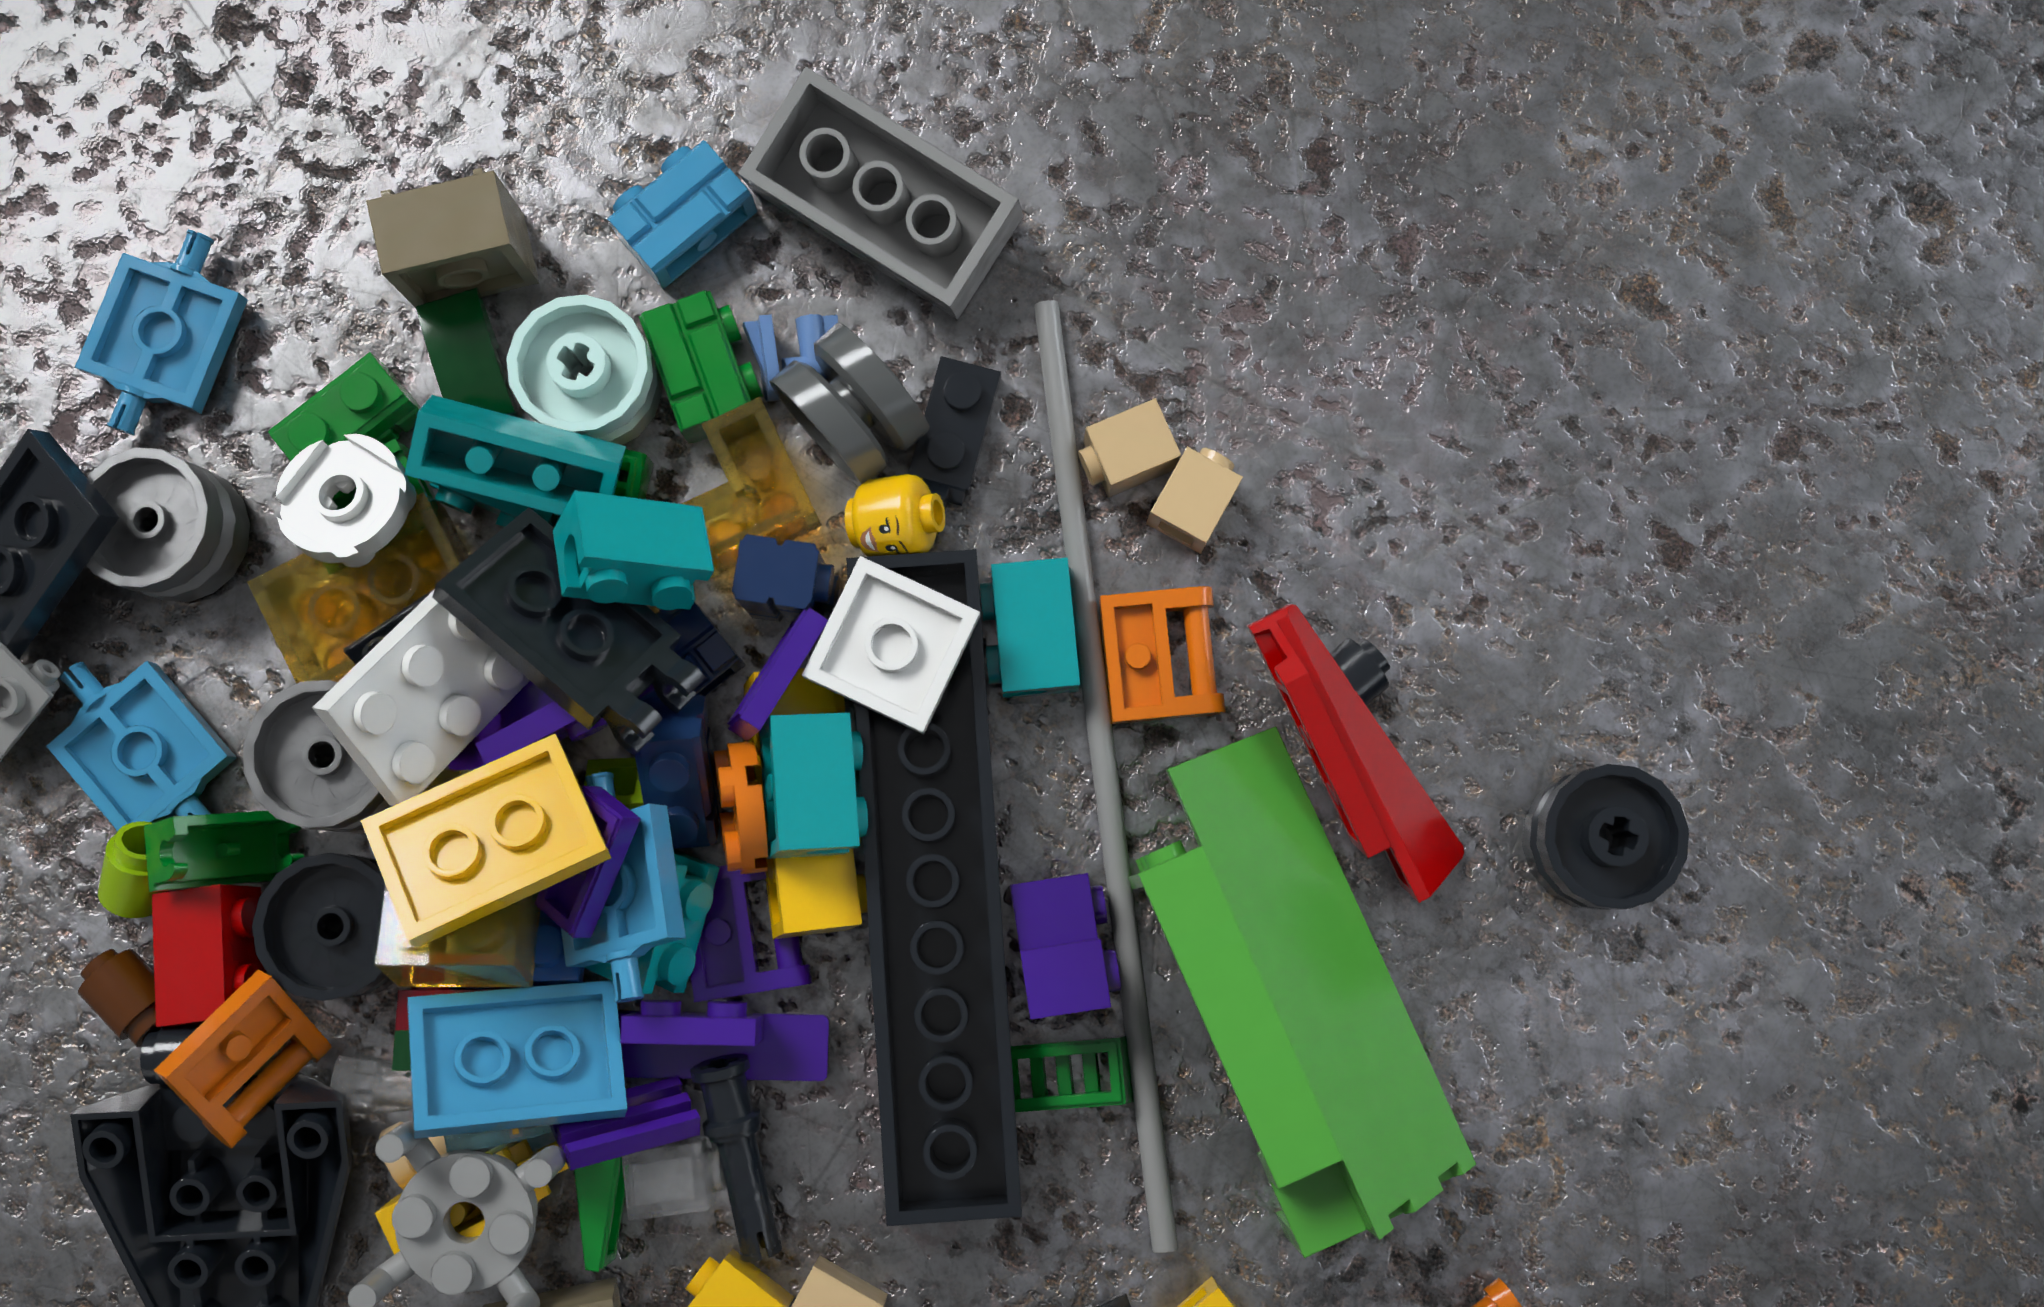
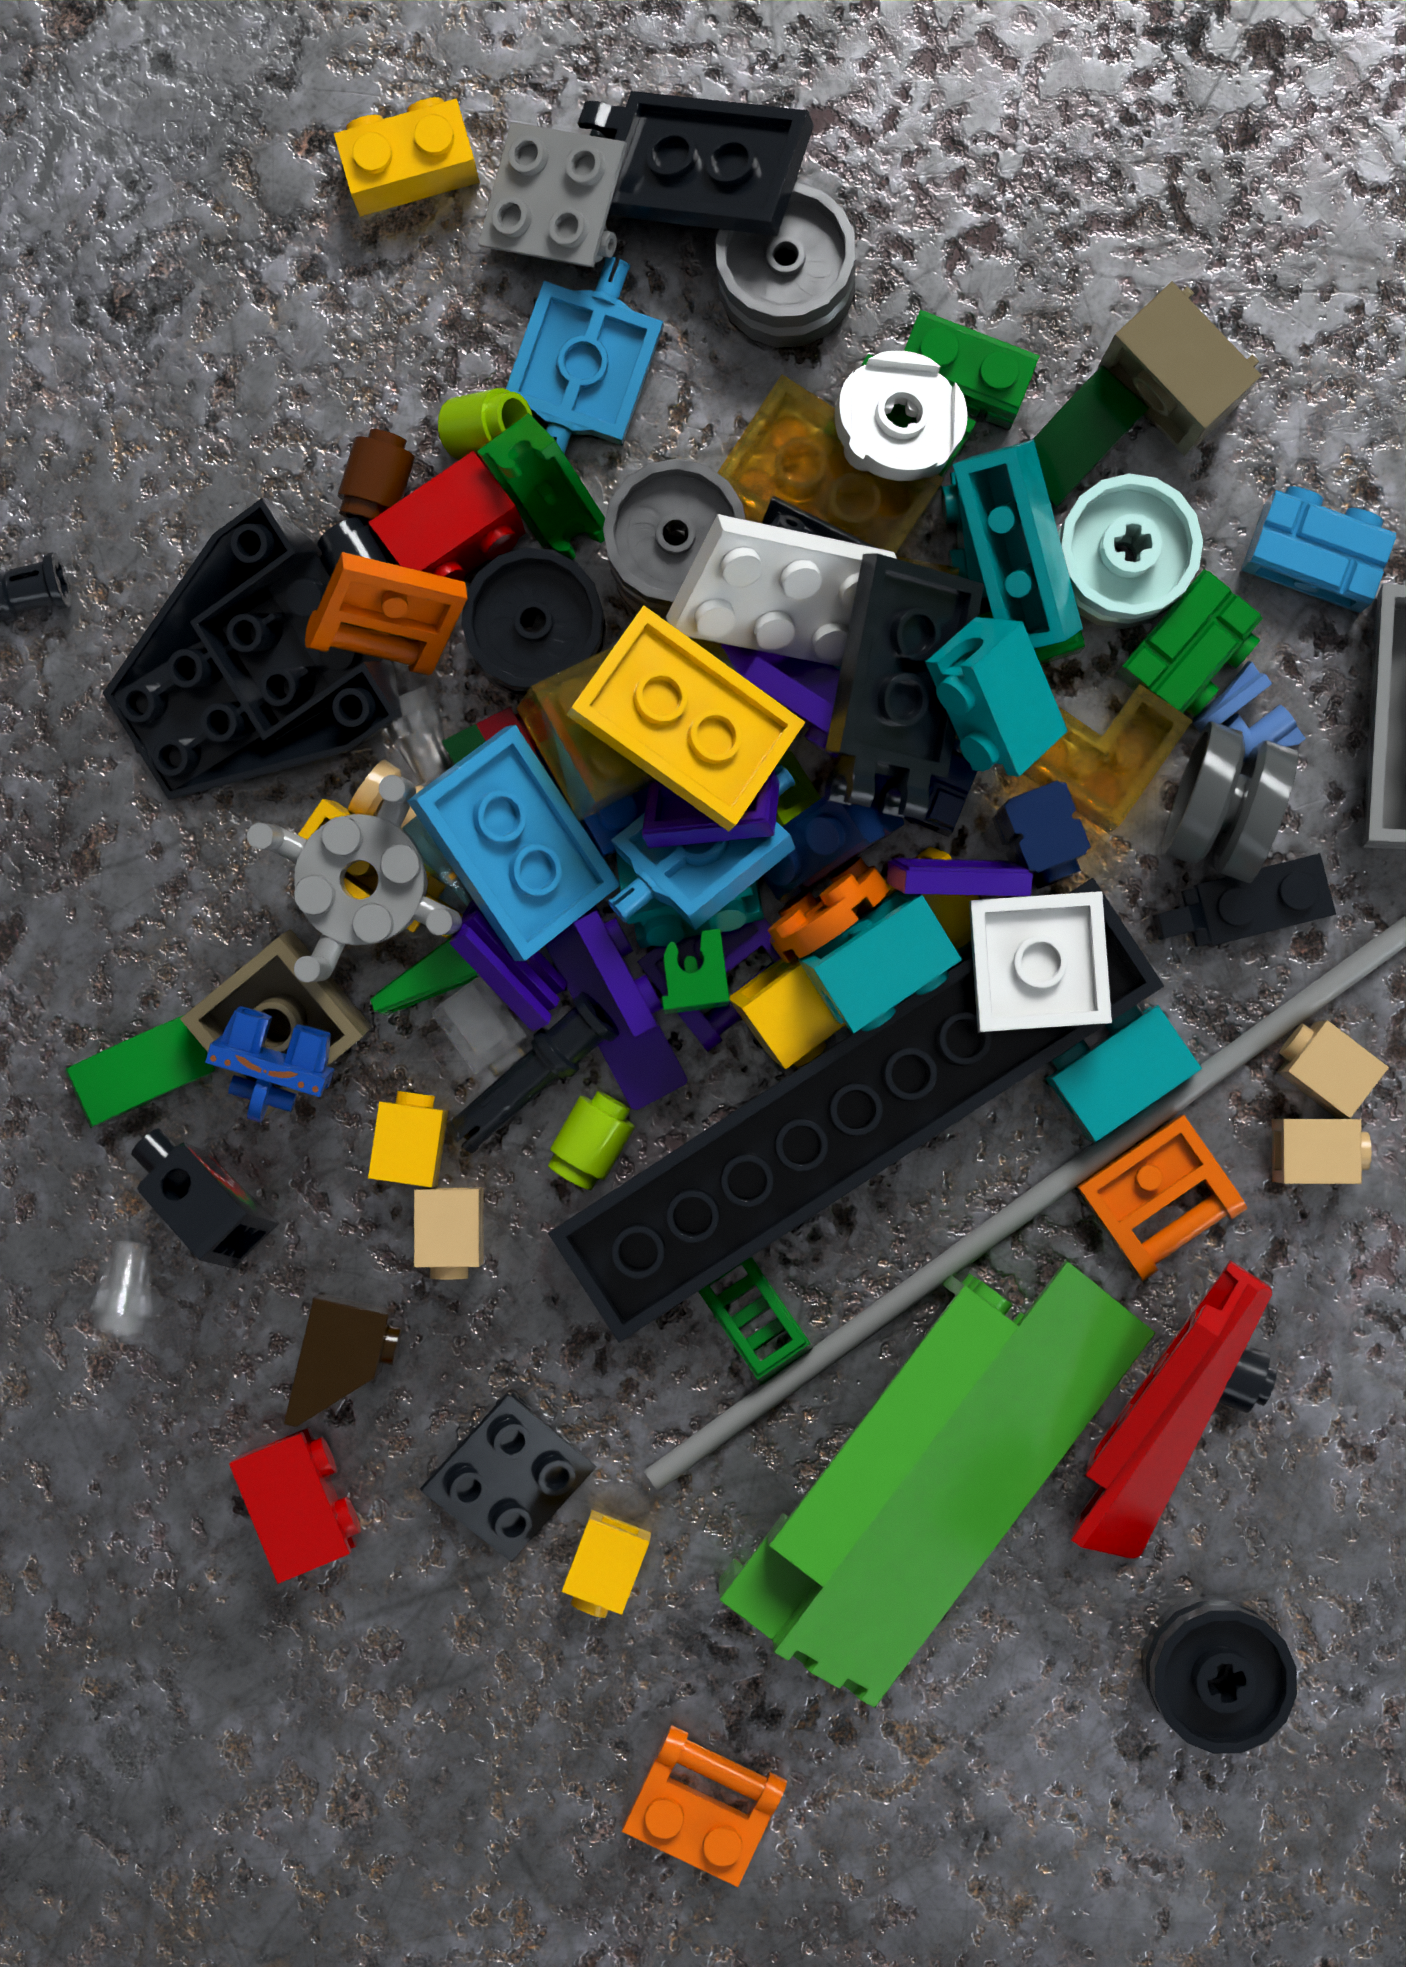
camera: 65 degrees right, 5 degrees up
dark azure plate [75,229,248,436] -> none
yellow head [844,474,945,557] -> none
dark purple brick [1010,873,1121,1020] -> none
none -> lime brick [548,1091,635,1191]
none -> green hinge [662,928,730,1014]

